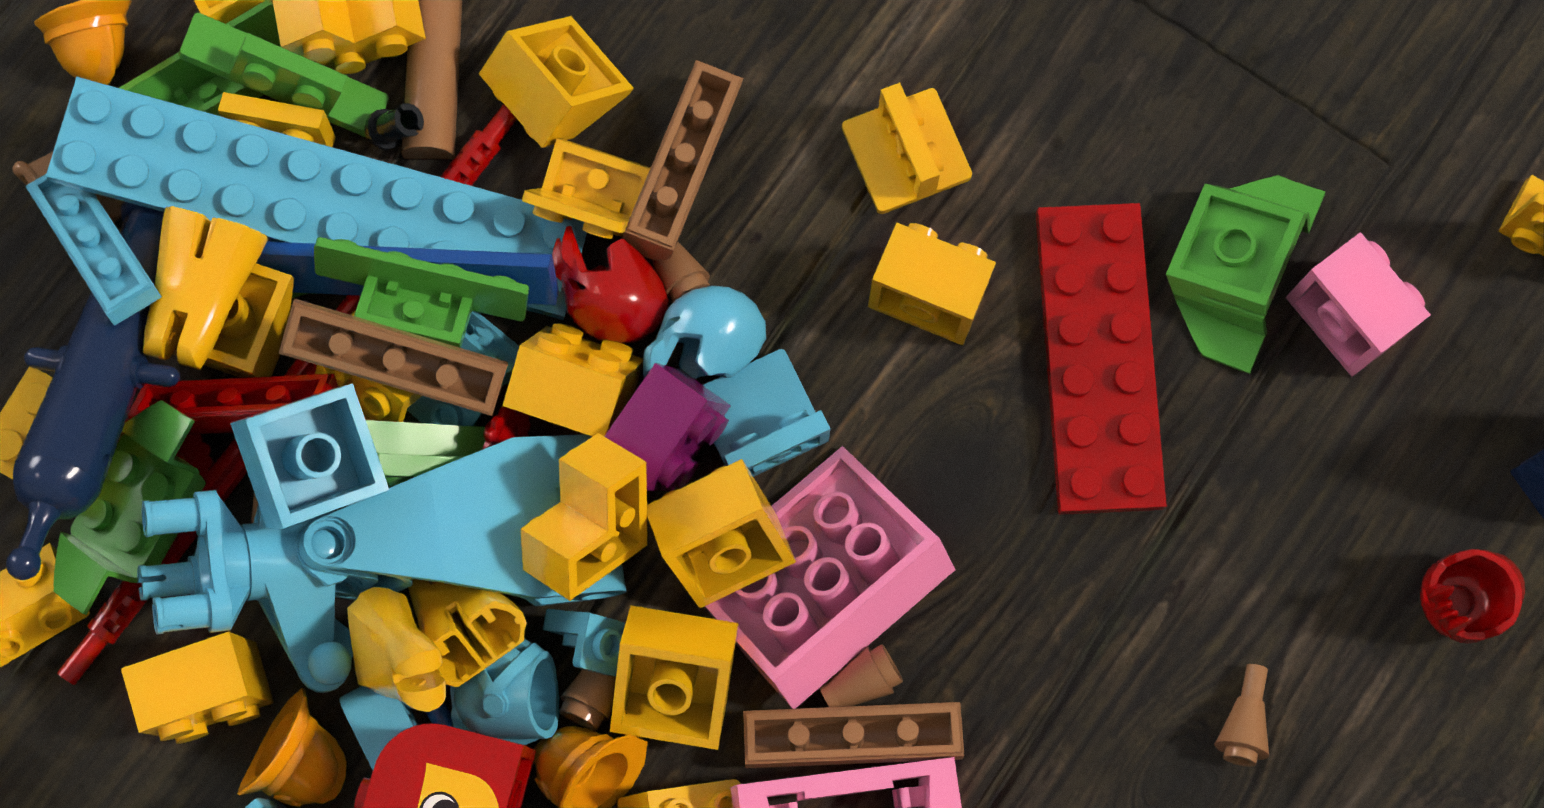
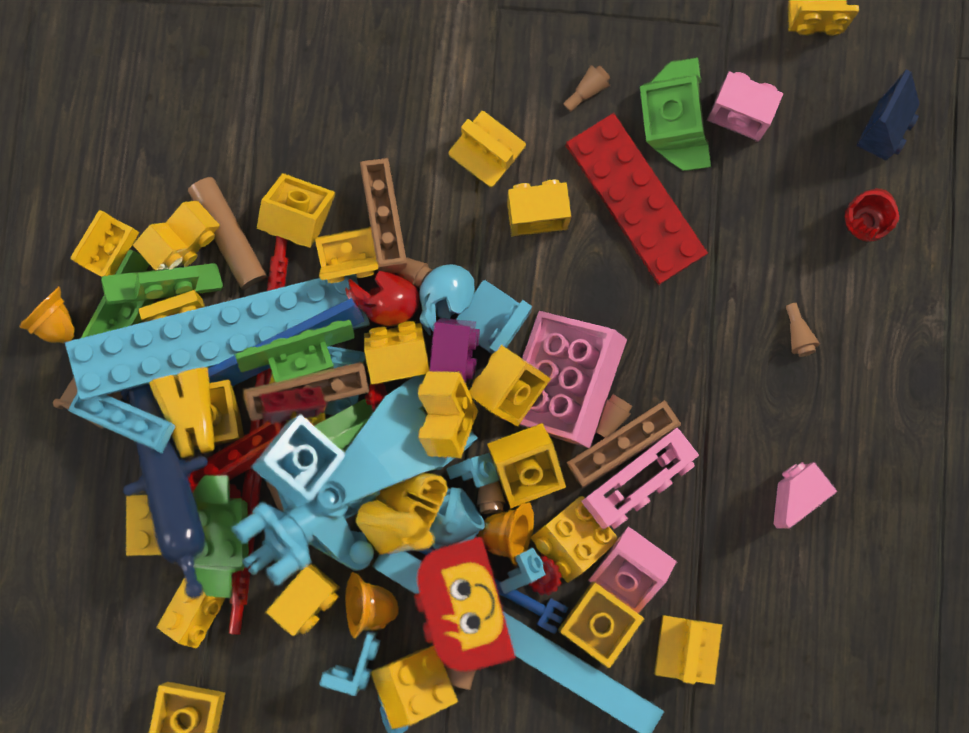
camera: 30 degrees left, 5 degrees up
black pin [364,103,424,150] -> none
none -> dark red hinge [260,386,327,424]
none -> medium nougat cone [564,65,610,112]

